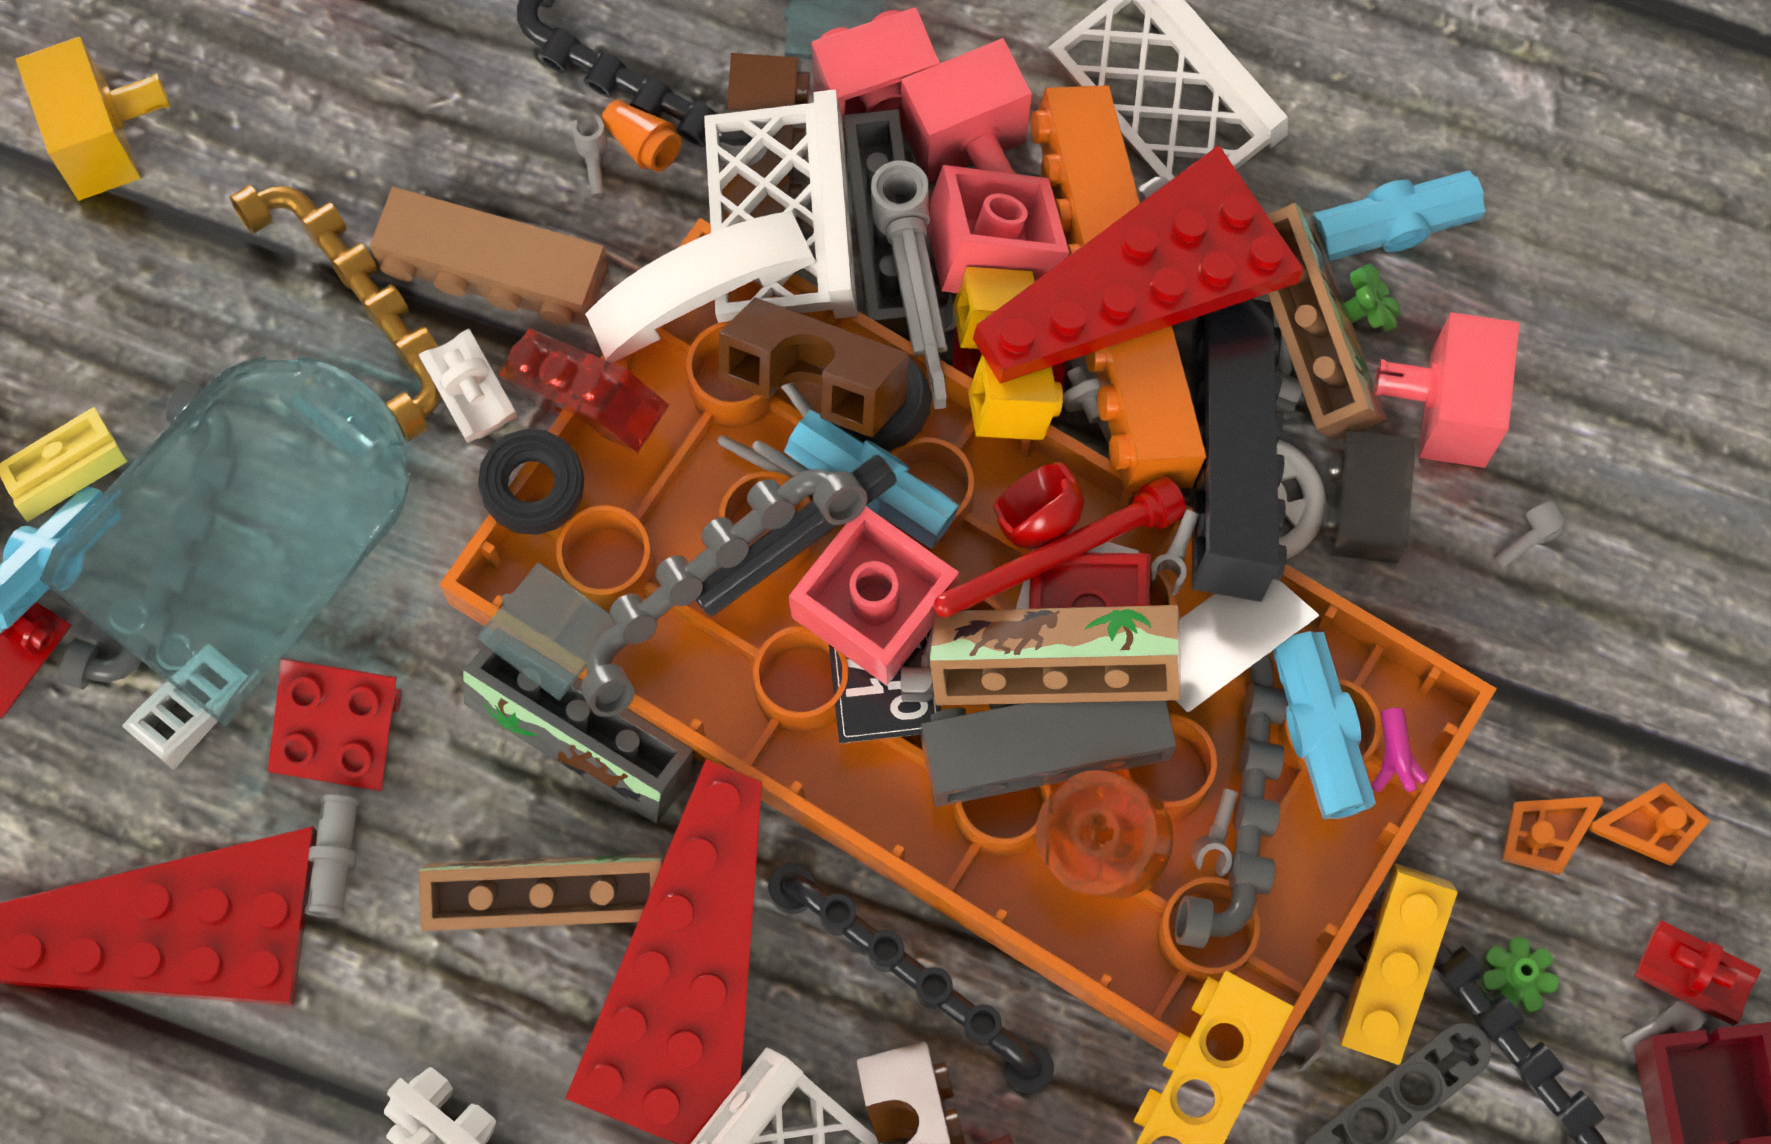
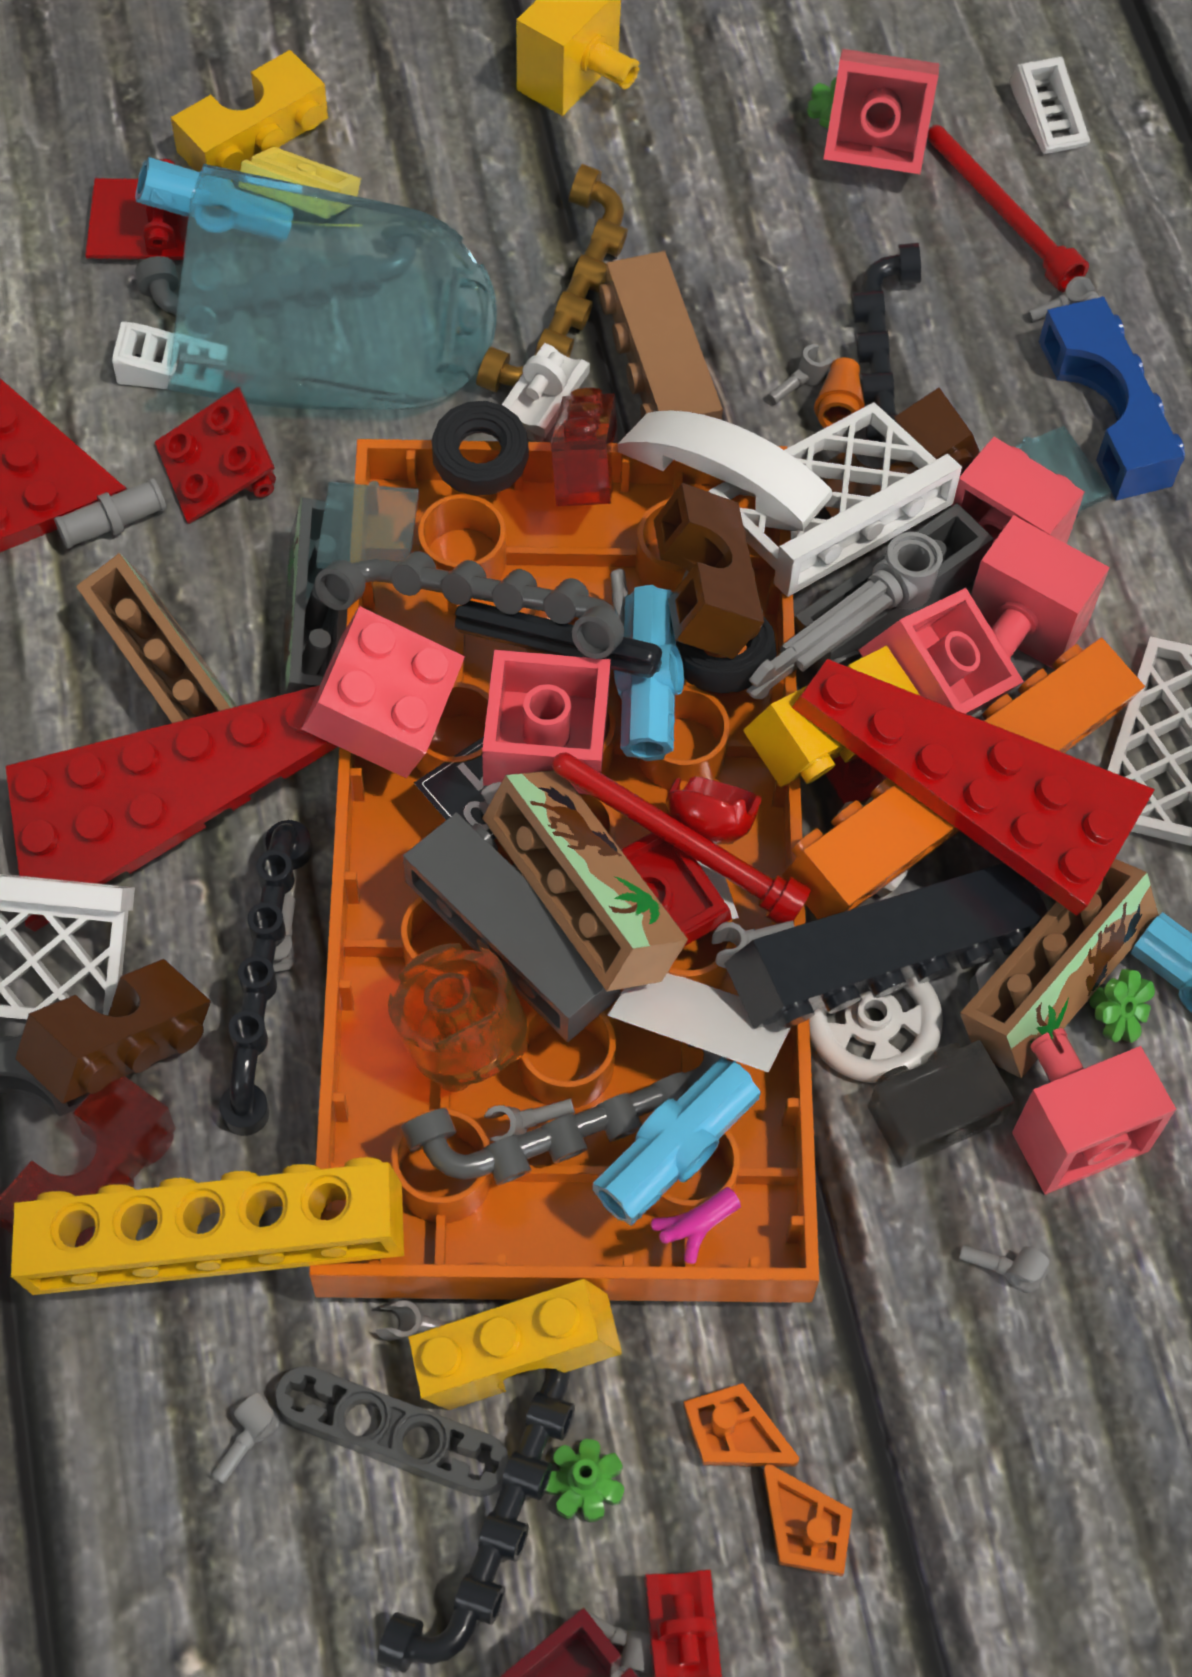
camera: 55 degrees right, 10 degrees down
none -> coral brick [301,606,465,778]

